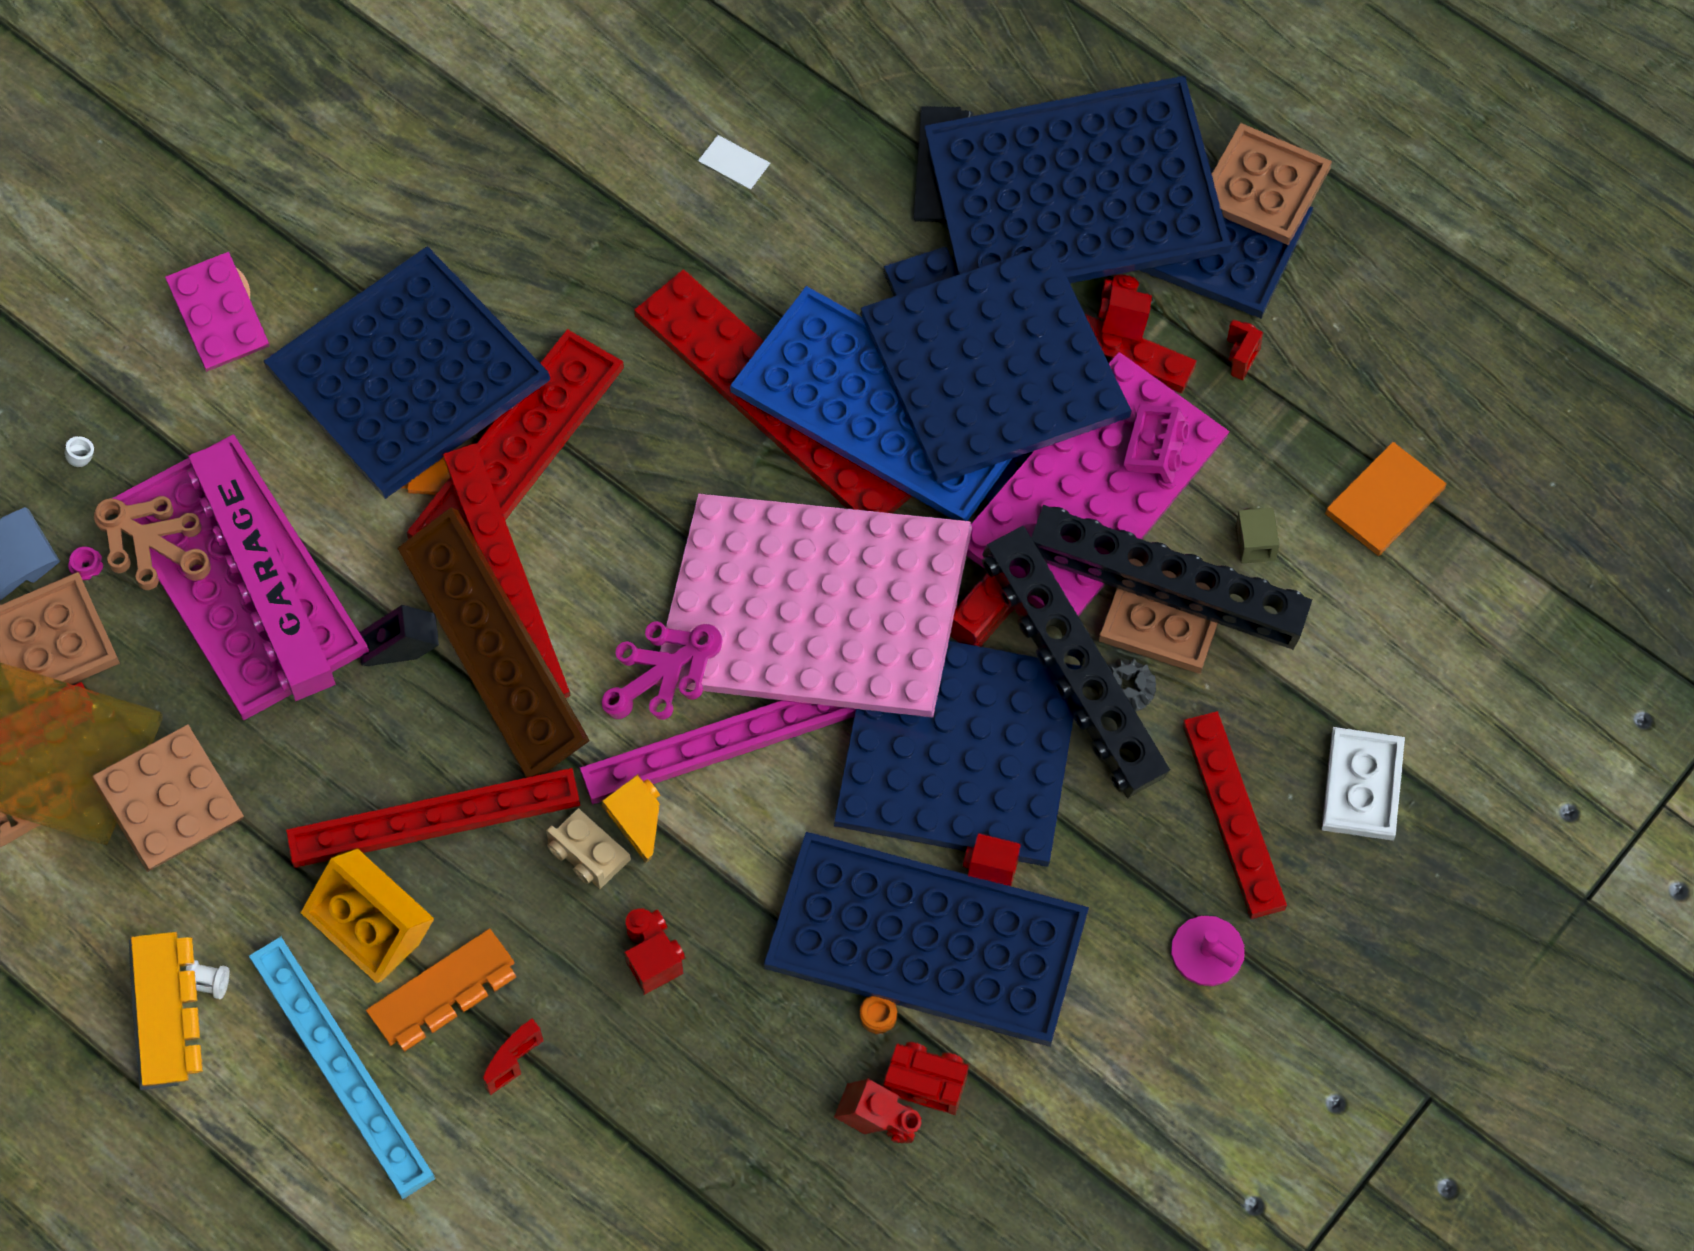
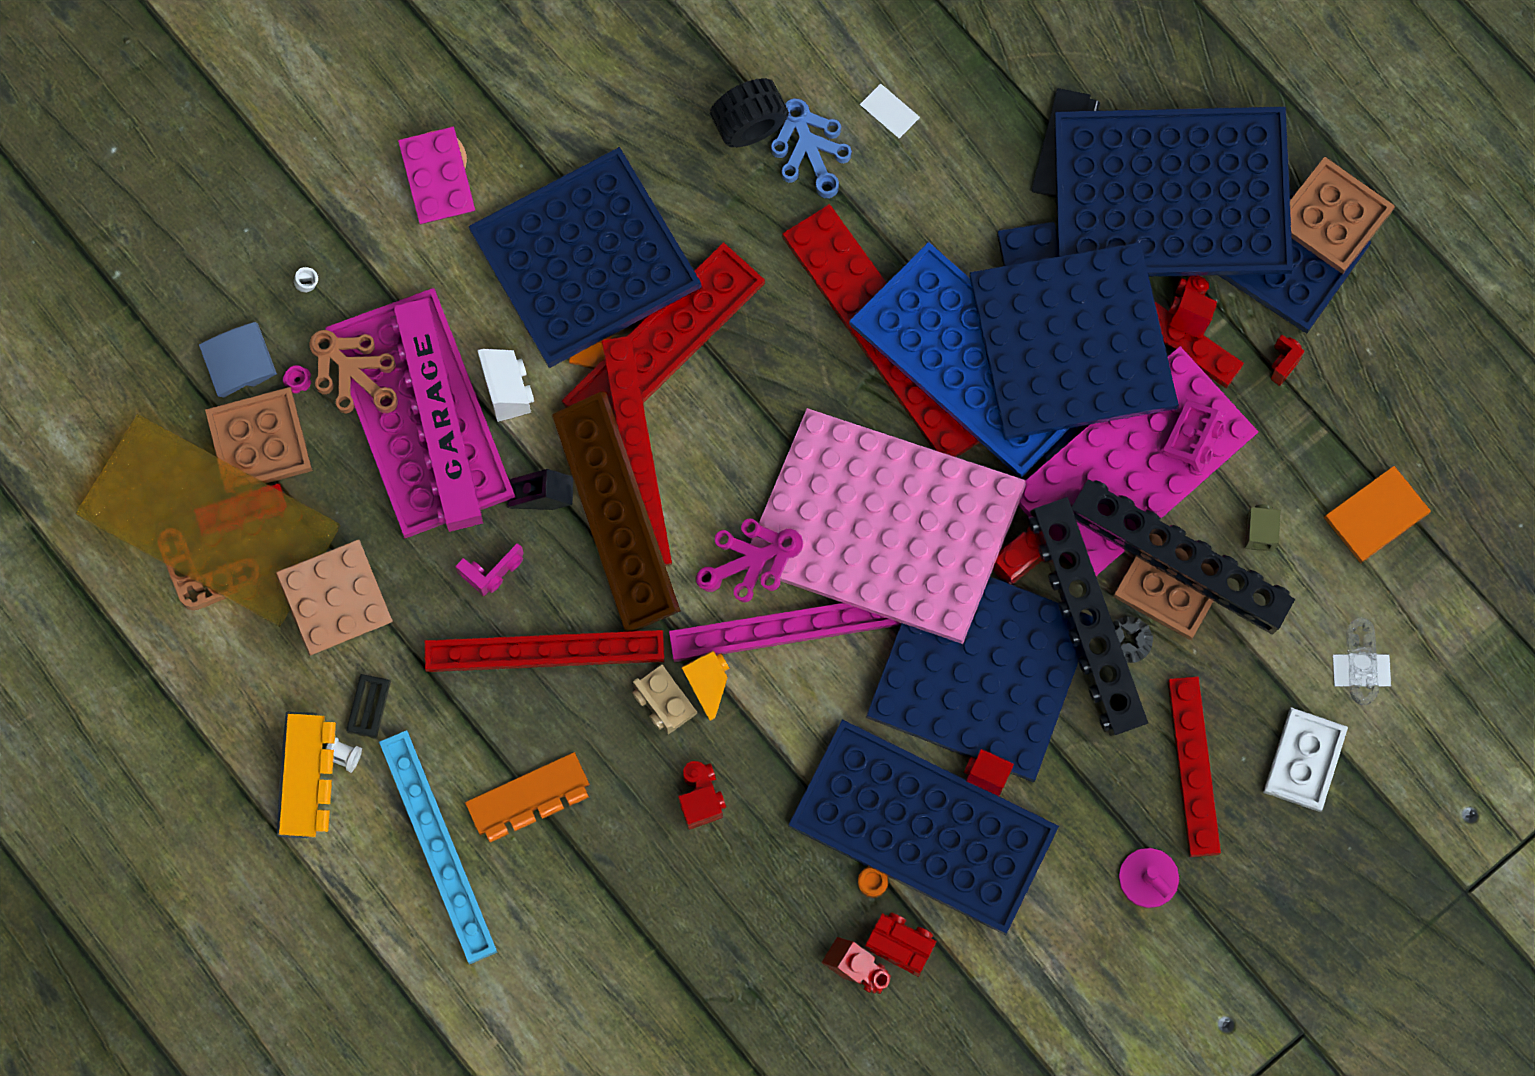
camera: 10 degrees right, 10 degrees up
light orange slope [300,849,435,983] -> none
red slope [483,1018,544,1095] -> none
none -> pearl dark grey tile [346,674,391,739]
none -> dark pink bracket [455,543,524,597]
none -> white slope [478,349,534,422]
none -> black tyre [710,78,789,148]
none -> medium blue plant [771,99,852,198]
none -> white sticker [1333,655,1391,686]
none -> clear beam [1346,618,1379,705]

